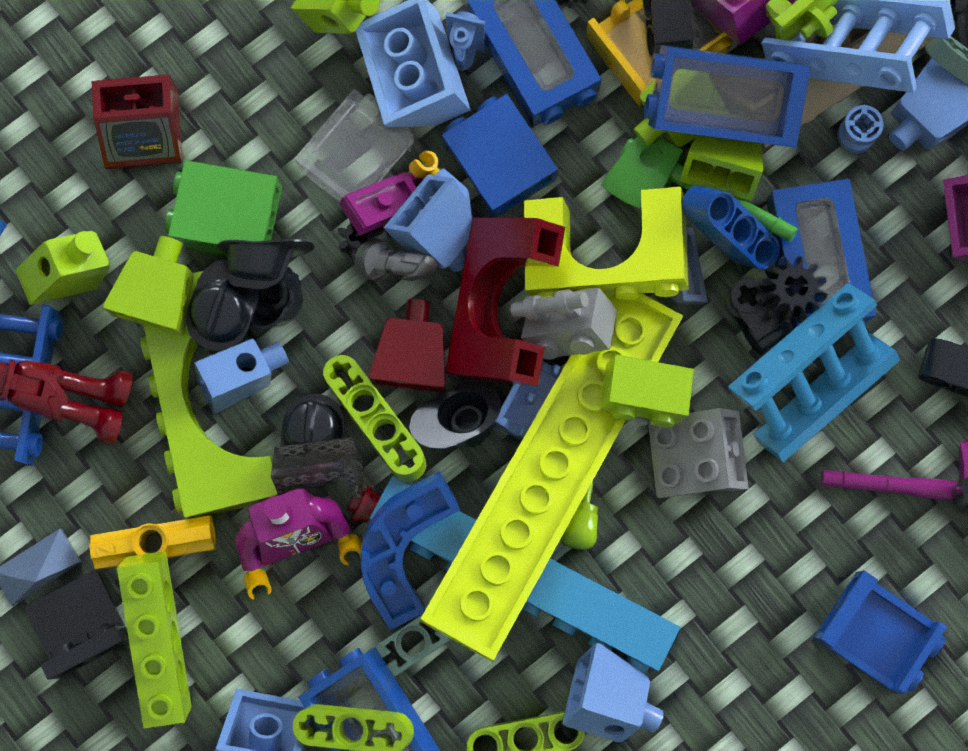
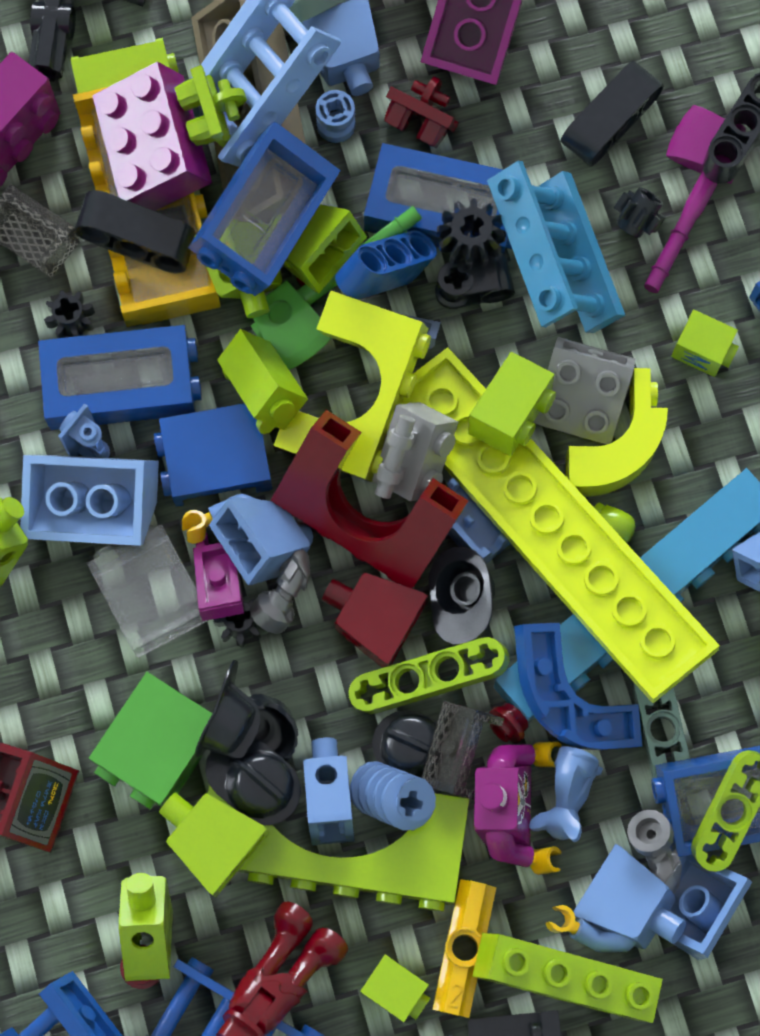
camera: 70 degrees left, 5 degrees down
none -> lime brick [217,329,308,434]
none -> medium blue piece [350,761,436,830]
none -> lime brick [360,954,430,1023]
none -> dark red hips [384,76,459,148]
none -> medium blue animal [529,746,603,842]
none -> medium blue torso [546,810,686,953]
none -> neon yellow arch [565,368,668,497]
none -> black gear [614,187,666,238]
none -> lime brick [671,309,739,377]

